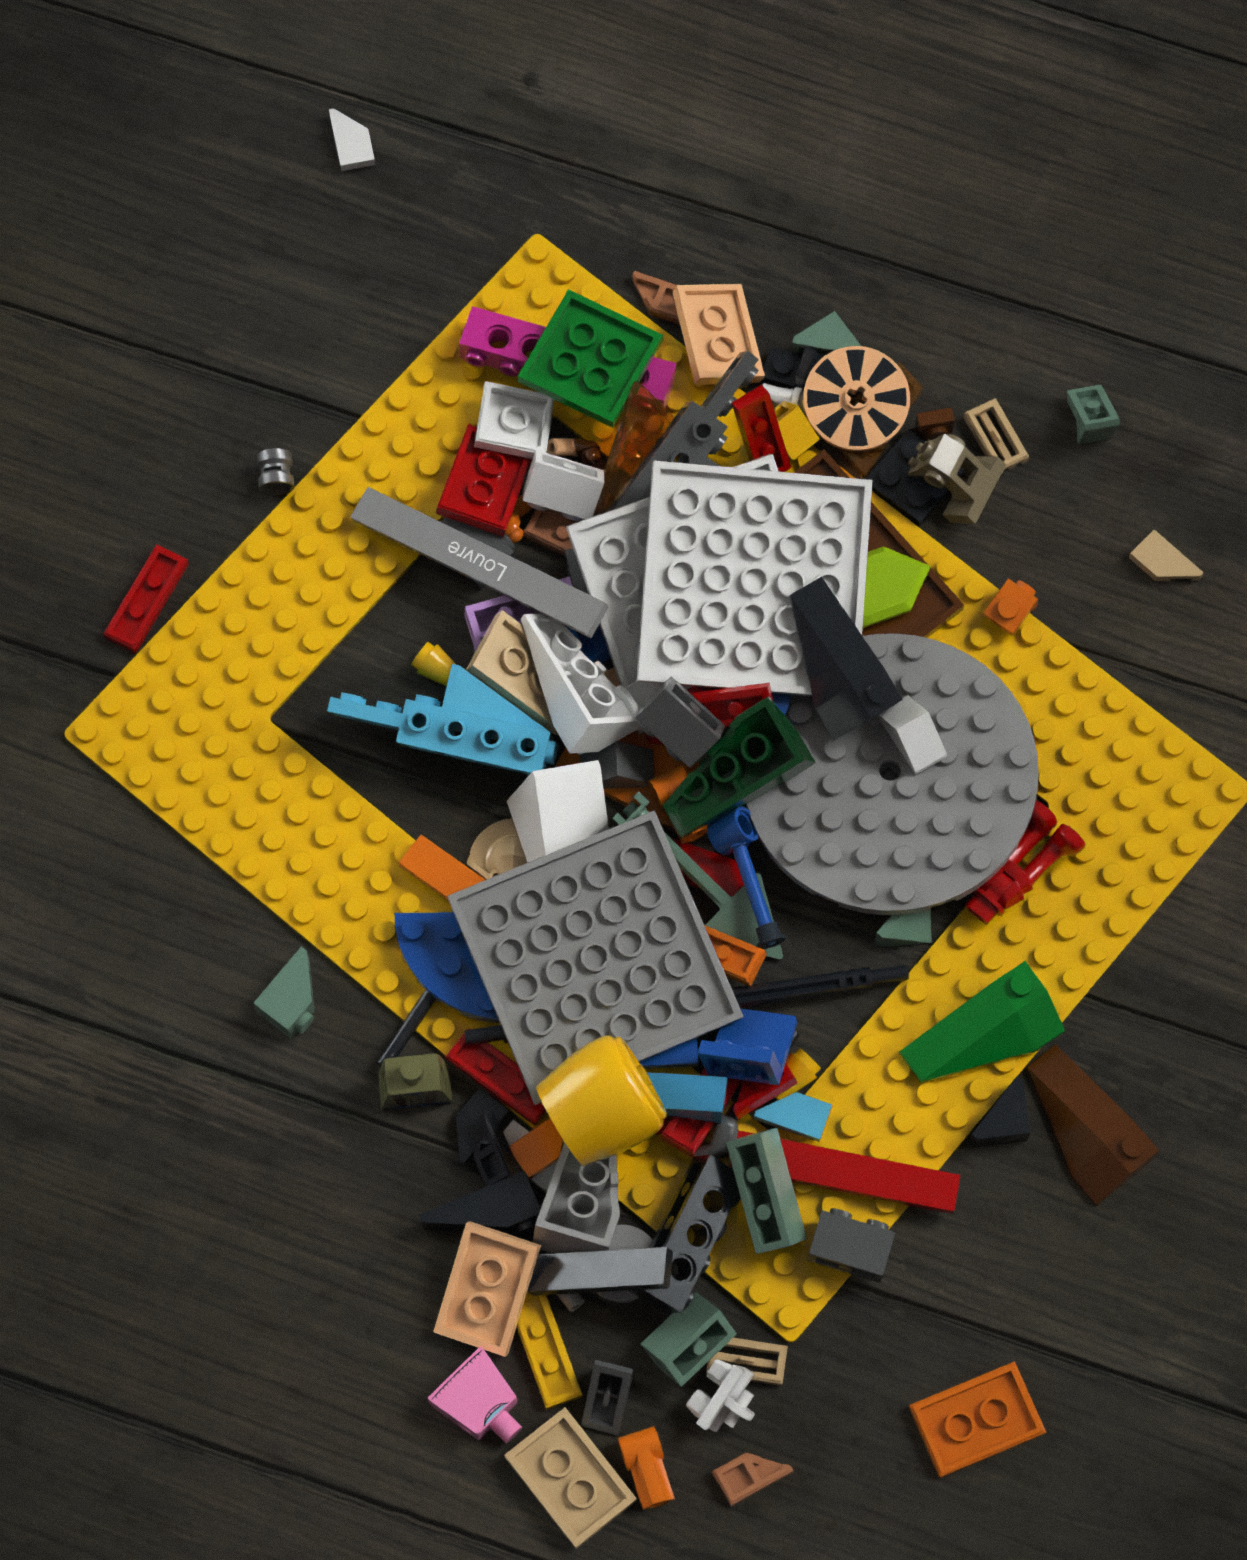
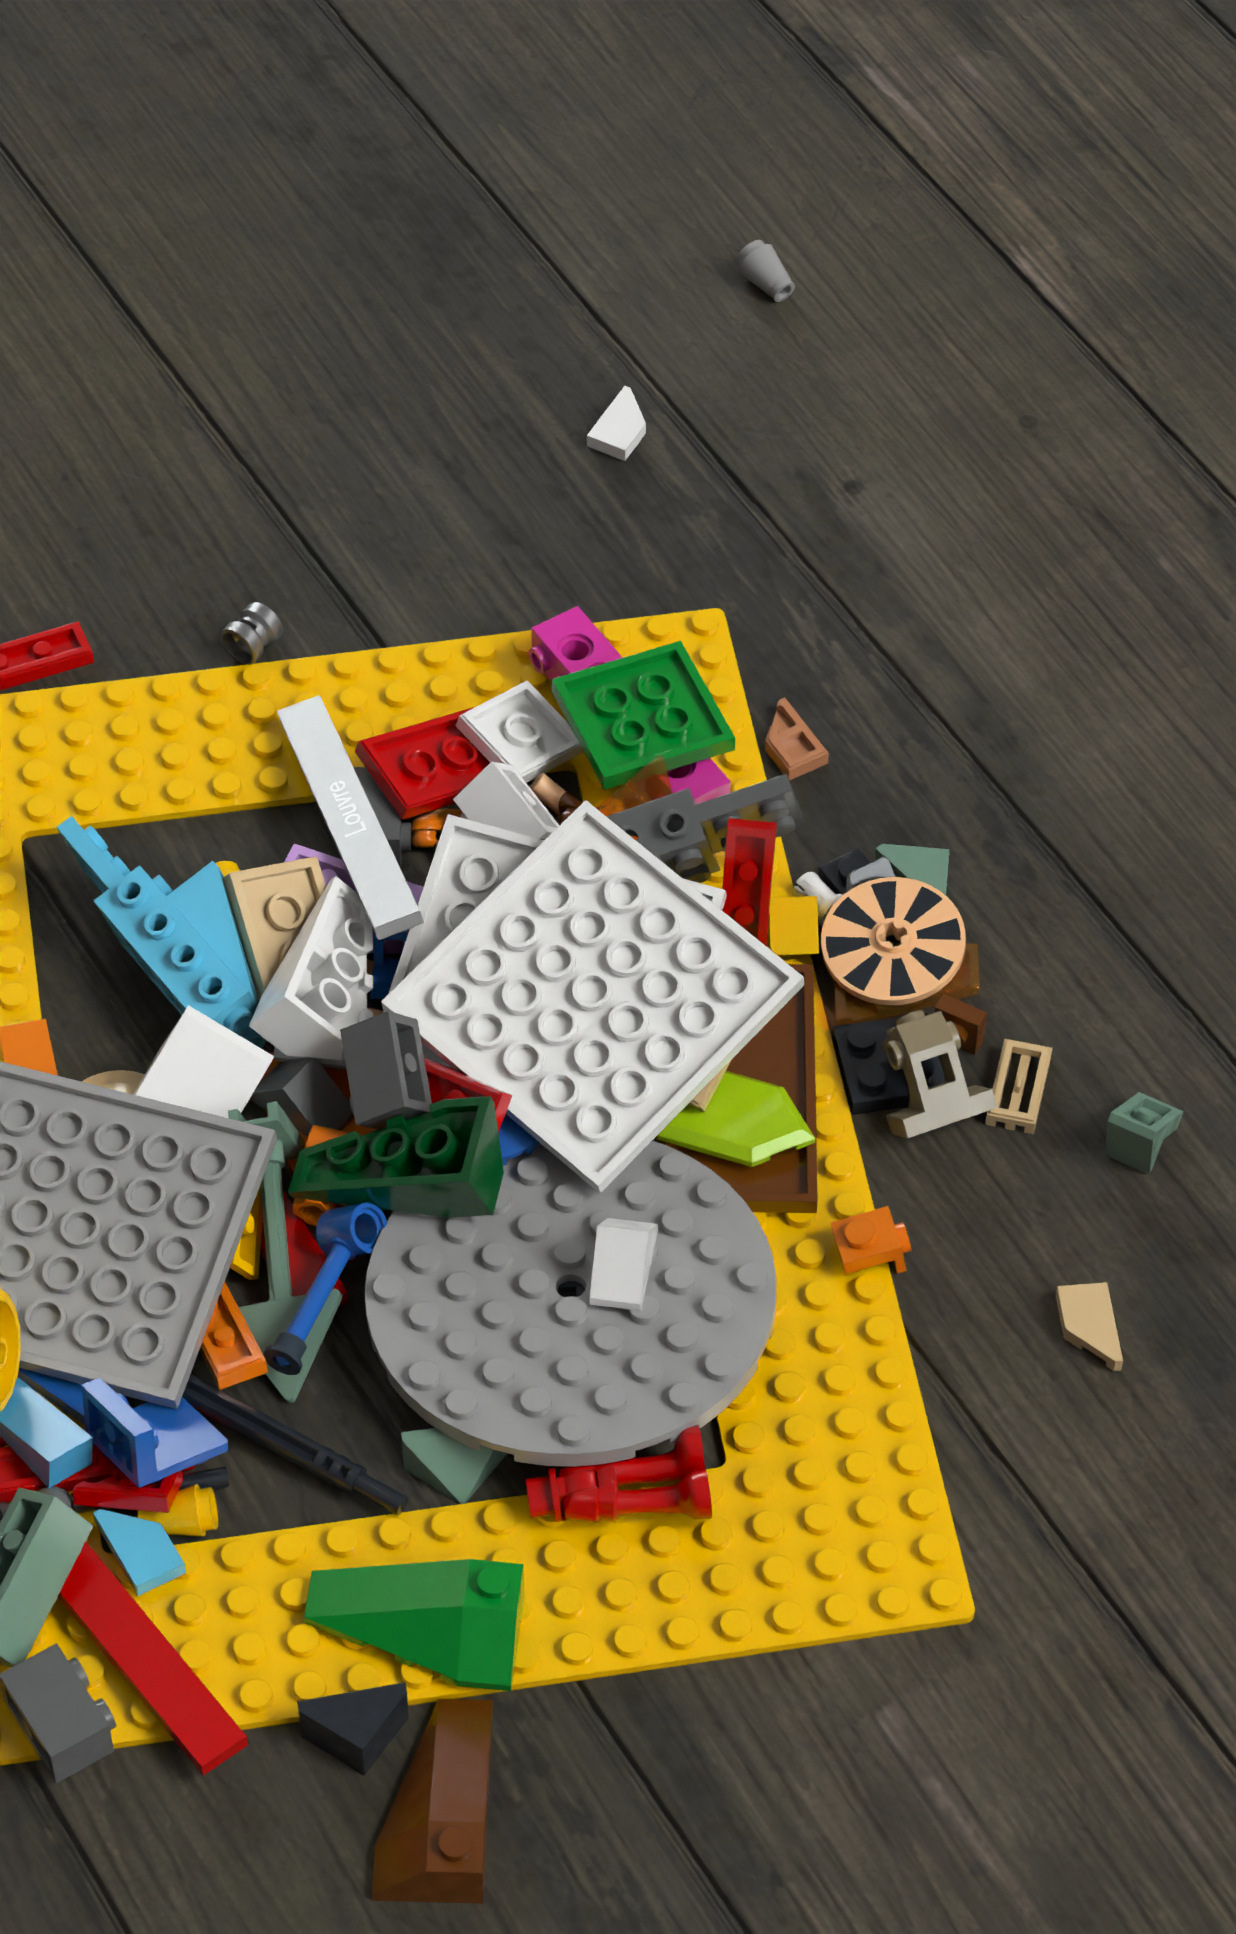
camera: 40 degrees right, 20 degrees down
light nougat plate [672,284,765,385] -> none
black wedge [789,577,903,741] -> none

